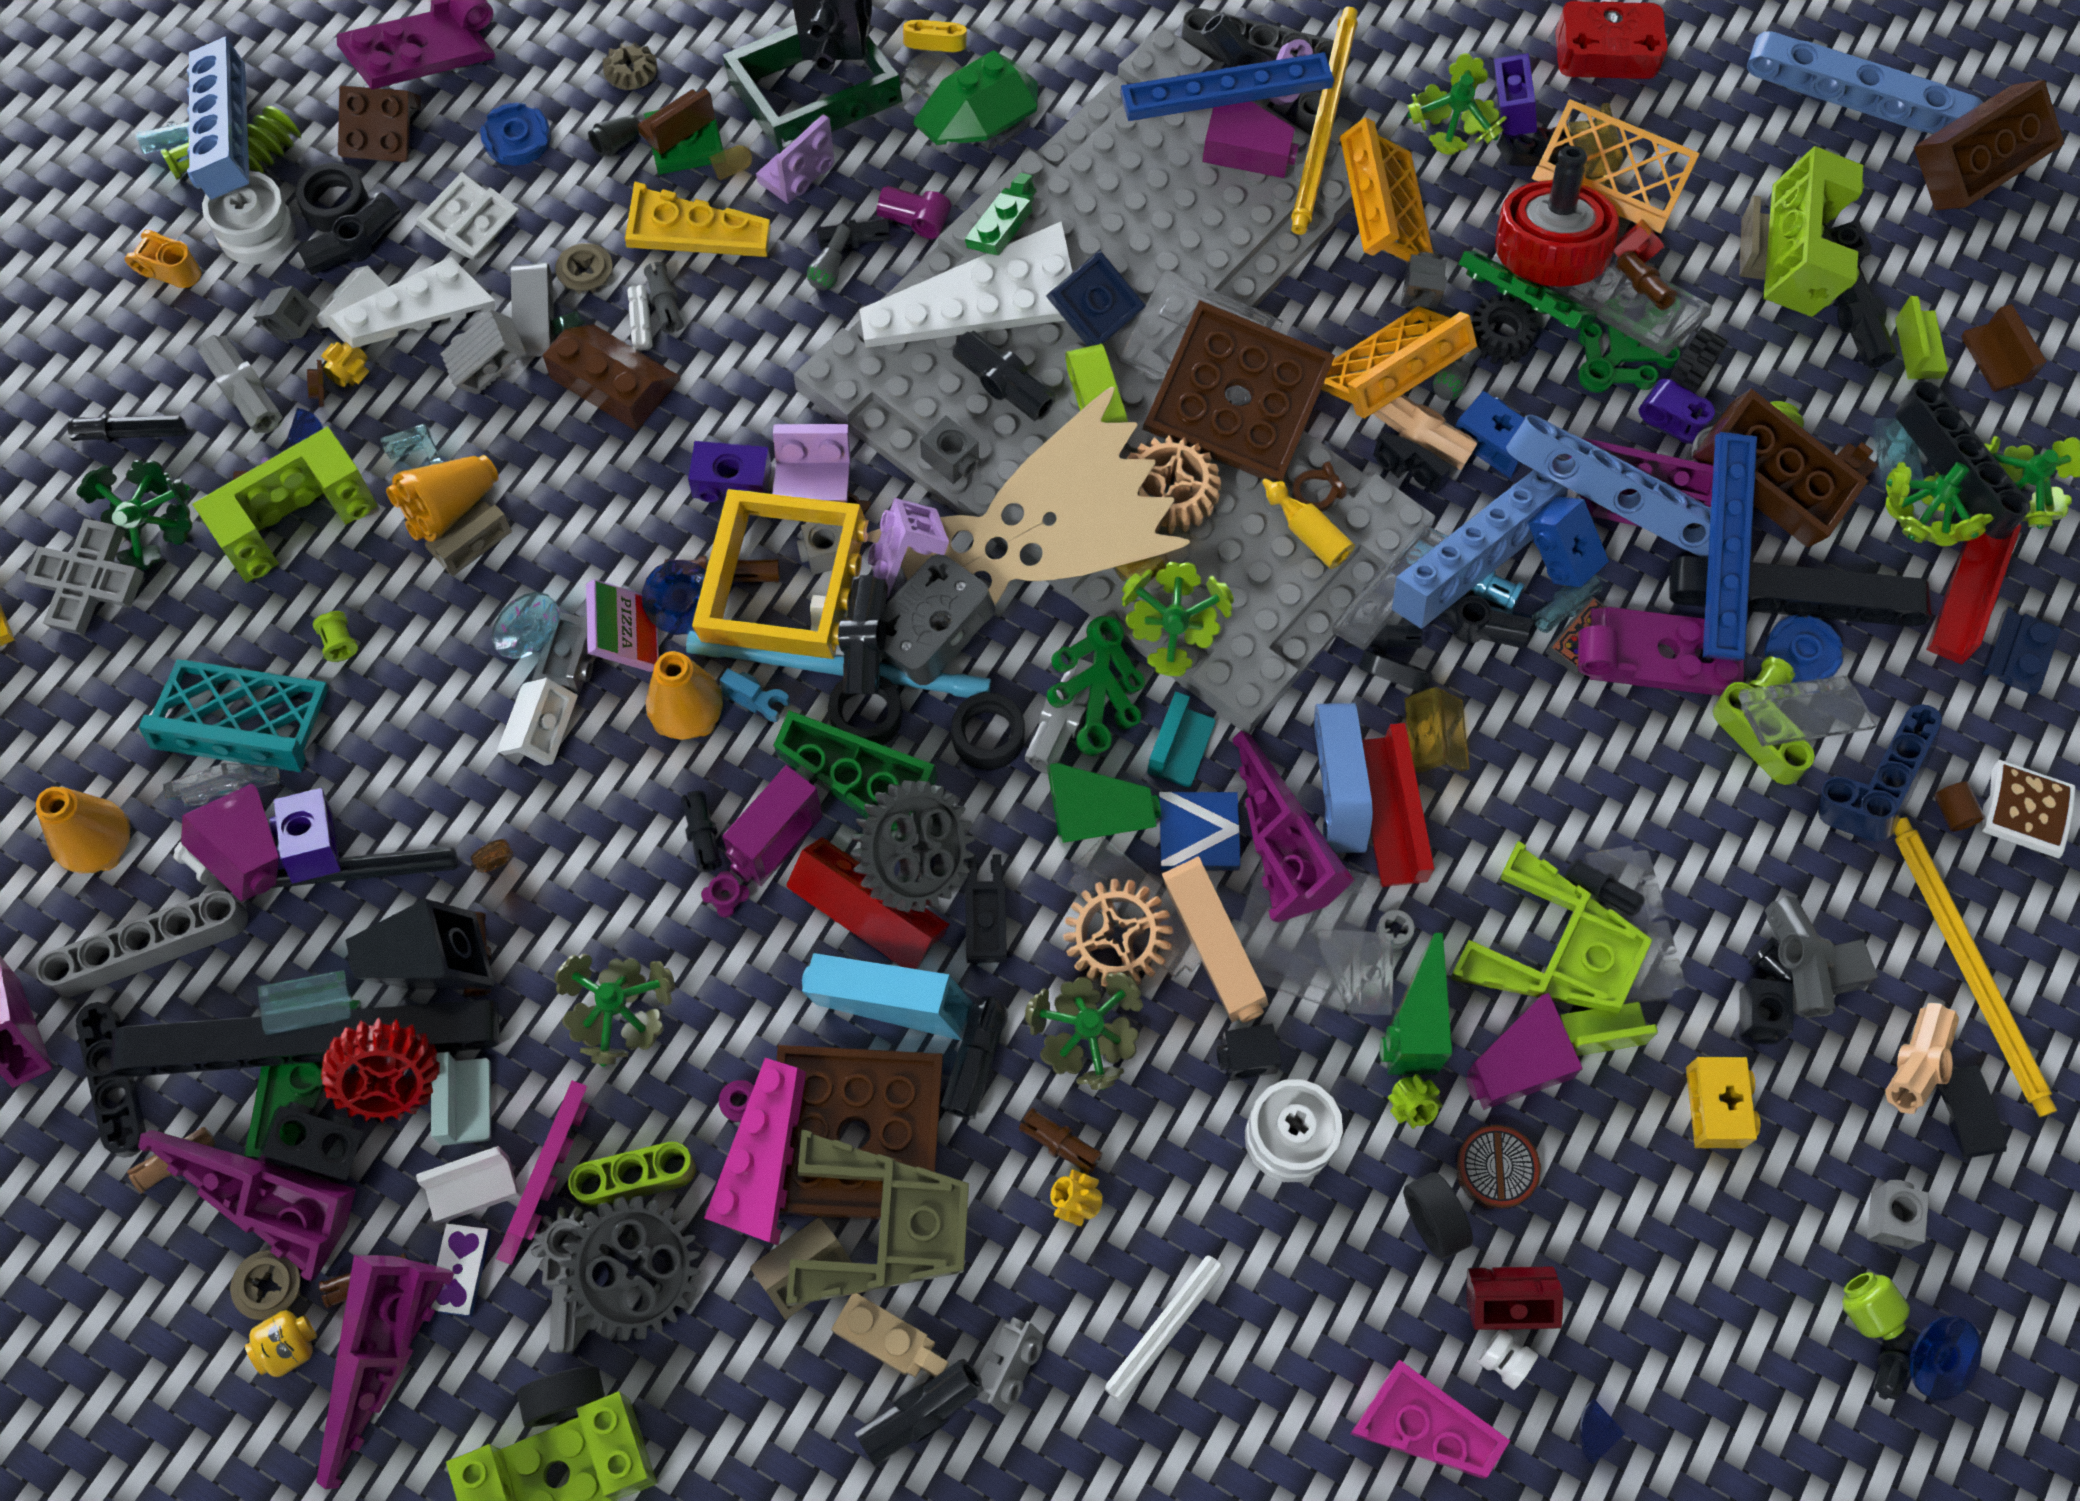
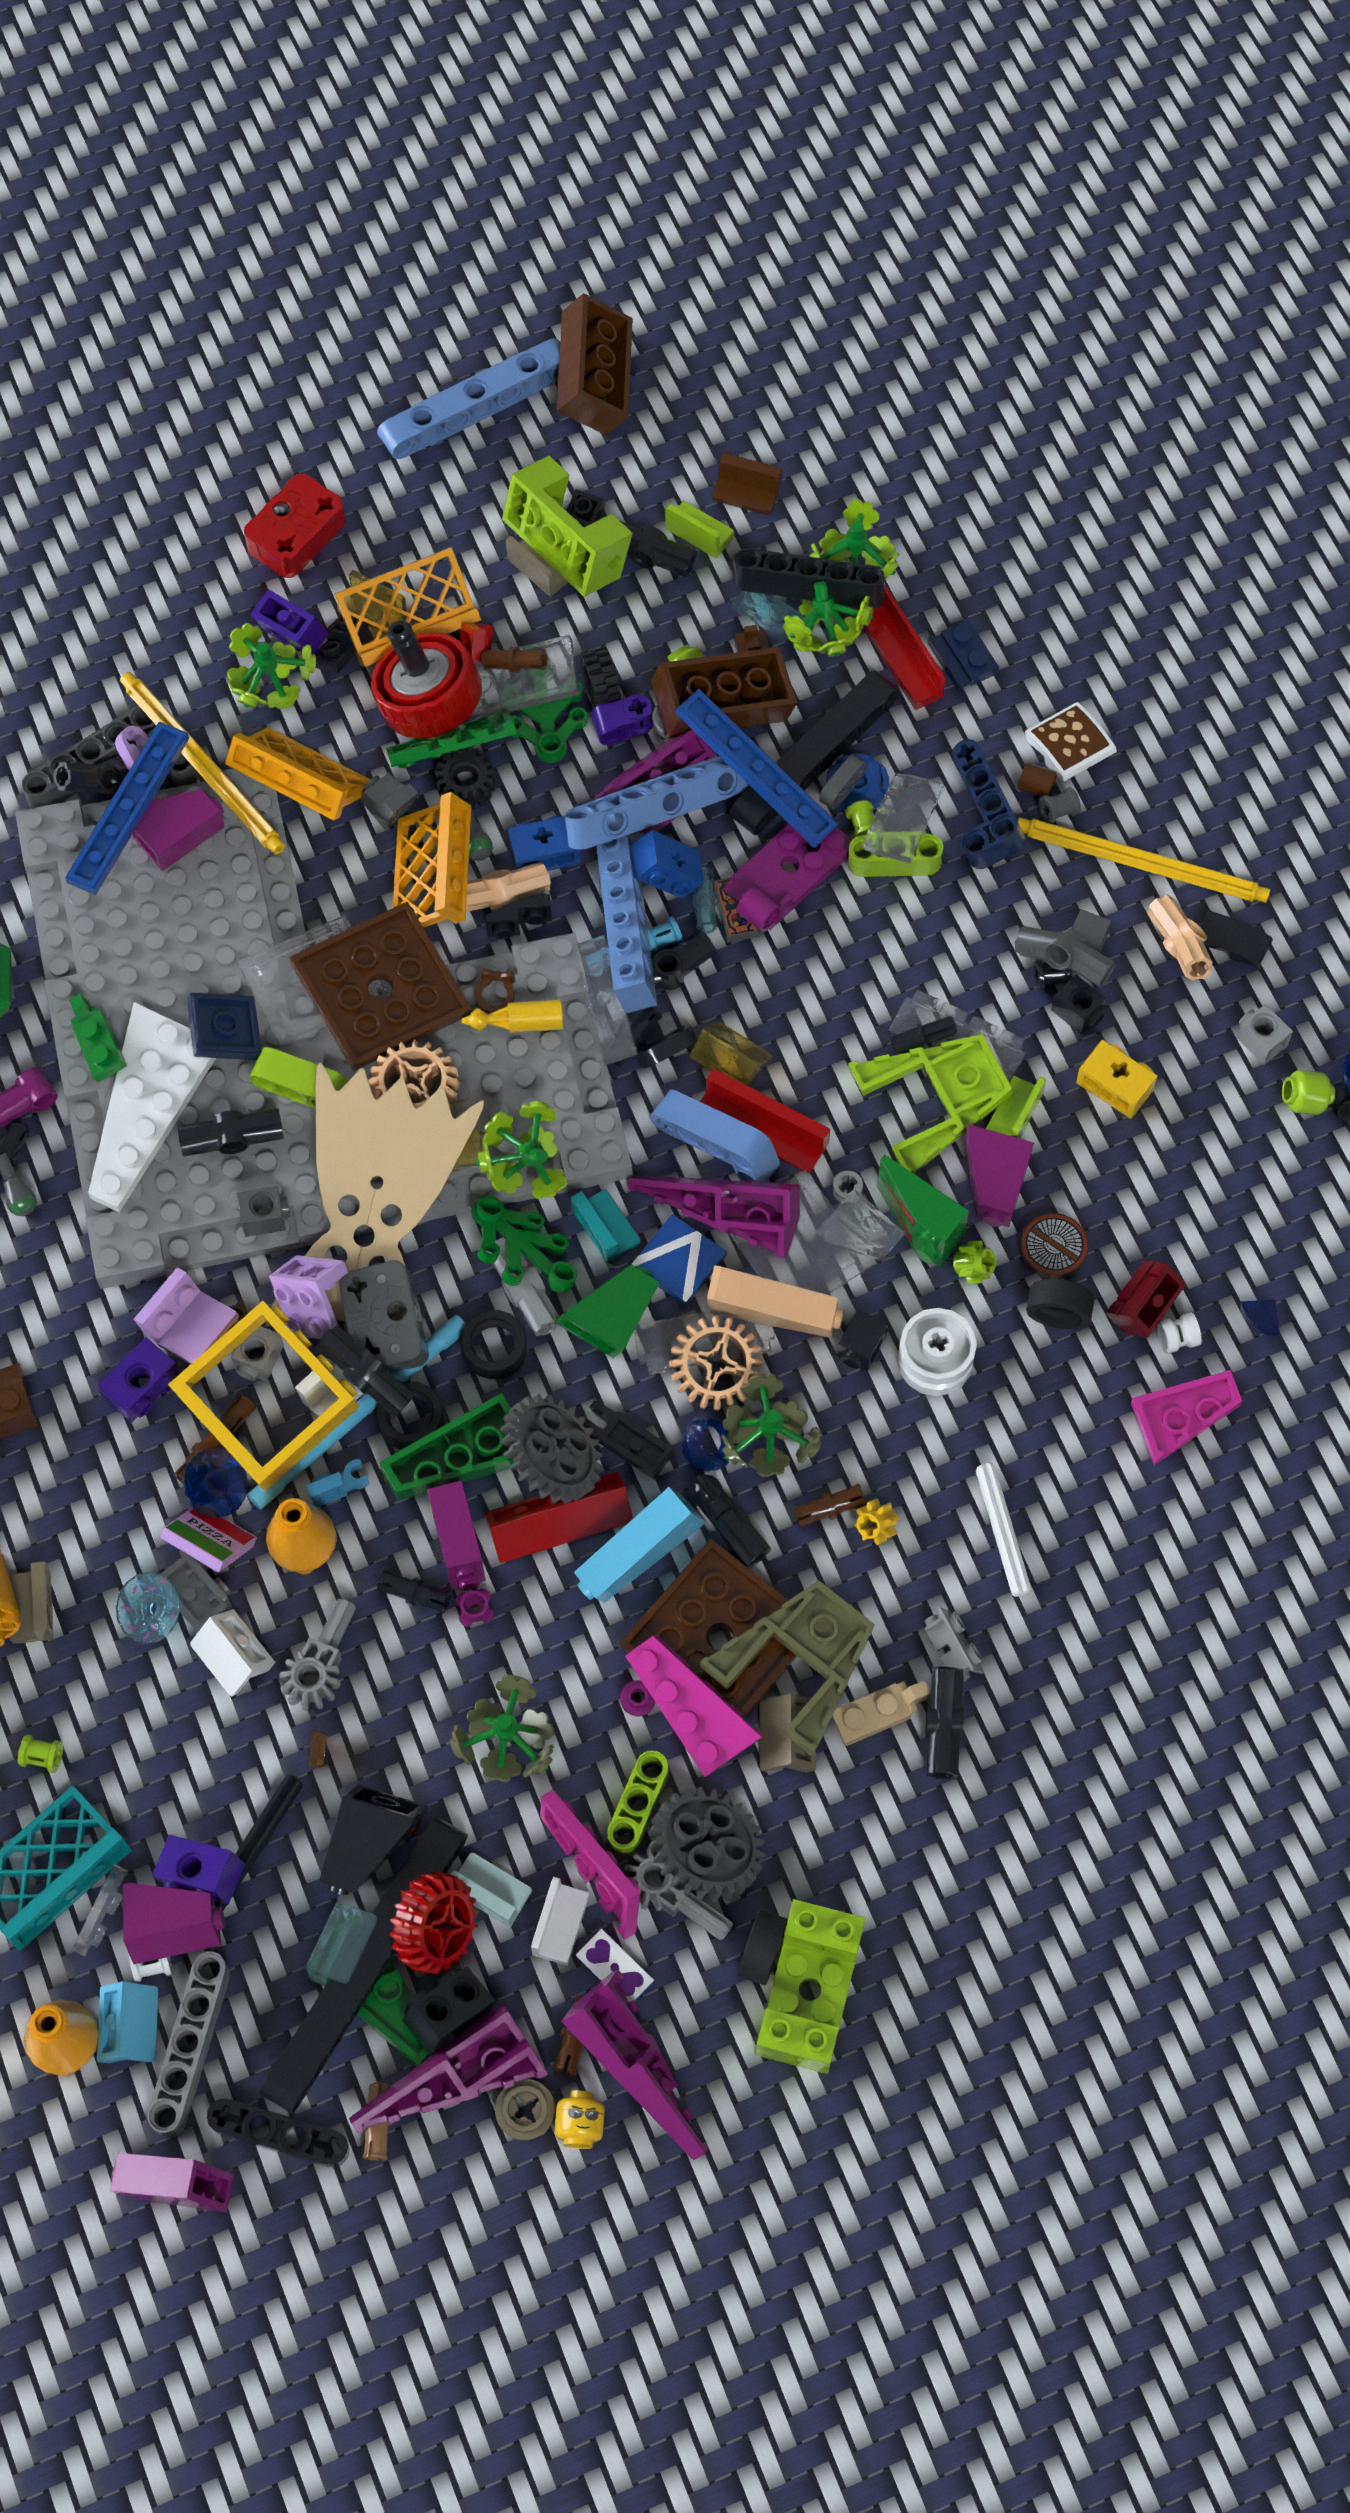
camera: 50 degrees left, 0 degrees up
none -> medium azure panel [97,1981,158,2063]
none -> light grey gear [279,1599,356,1711]
none -> clear blue piece [682,1417,729,1471]
none -> dark grey beam [819,754,868,810]
none -> dark grey bush [1039,787,1081,824]

